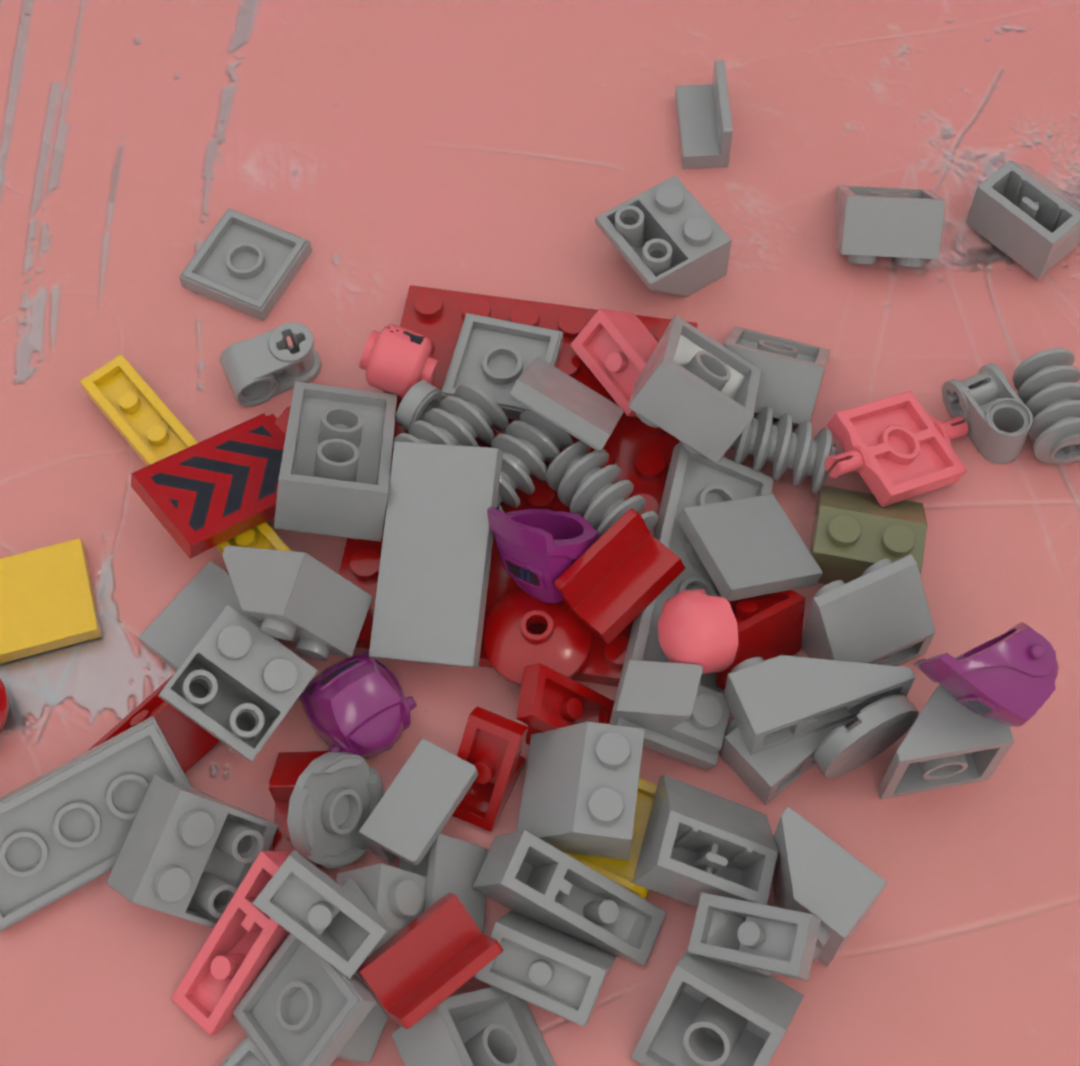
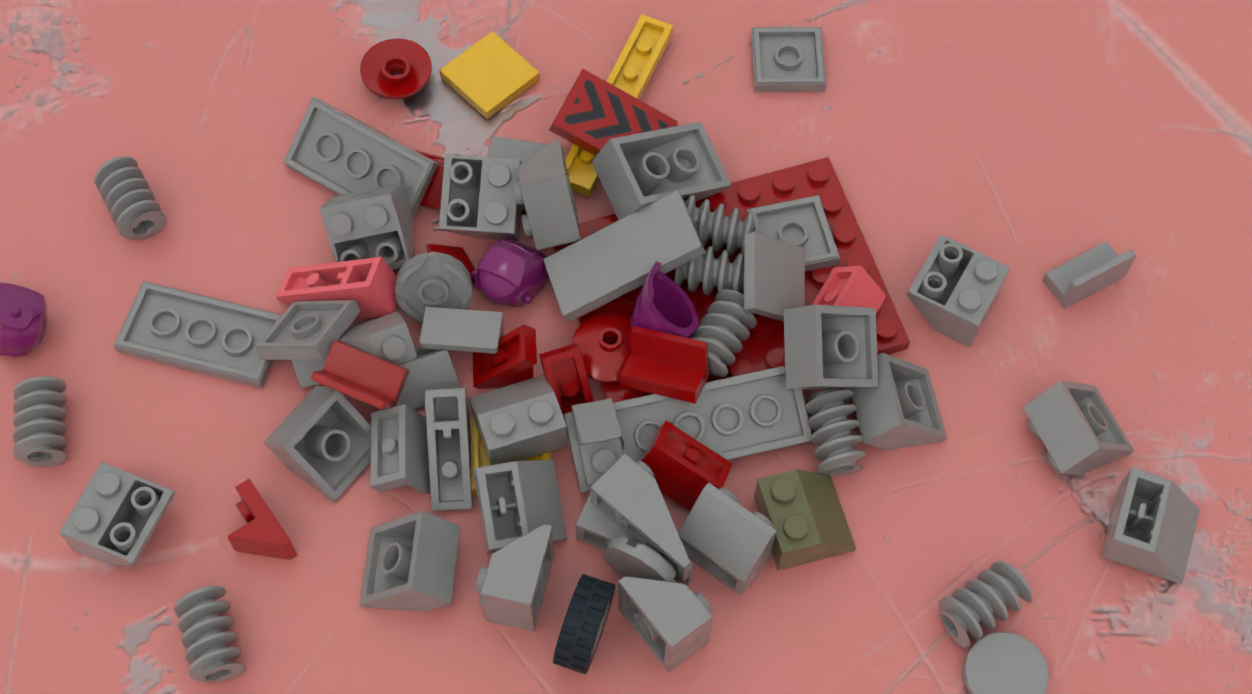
camera: 60 degrees right, 0 degrees up
light grey piece [220,322,321,407] -> none
light grey slope [252,850,389,979] -> none
coral head [359,324,439,398] -> none
light grey tile [396,380,443,430] -> none
coral hair [657,589,739,674] -> none
light grey tile [677,494,823,602] -> none
light grey slope [687,892,821,981] -> none
coral plate [825,391,969,507] -> none
magenta helmet [913,622,1059,727] -> none
light grey piece [942,363,1033,464] -> none
none -> black wheel [553,574,616,674]

